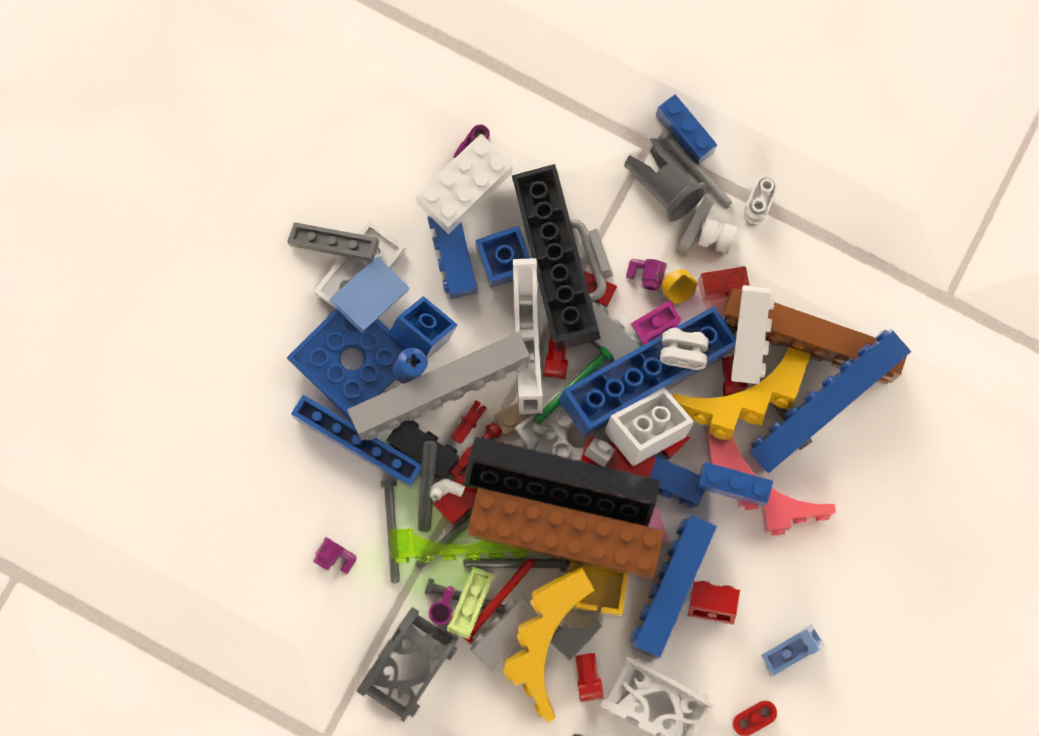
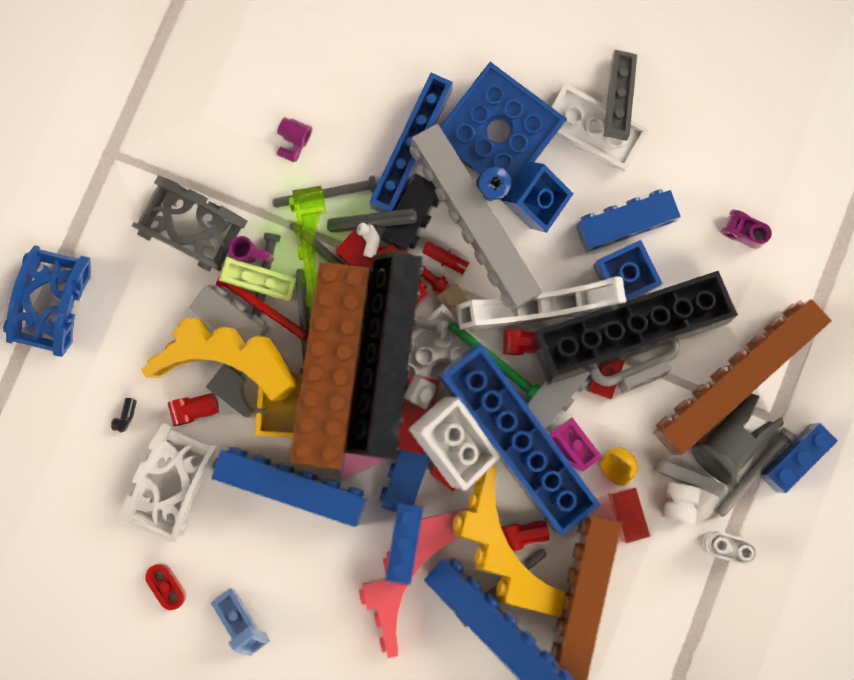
camera: 95 degrees right, 5 degrees up
medium blue tile [329,256,410,333] -> none
white brick [416,134,514,234] -> none
magenta piece [626,259,667,291] -> none
white brick [660,328,709,370] -> none
red brick [687,581,740,625] -> none
white brick [731,285,775,384] -> none
none -> dark orange brick [653,298,832,455]

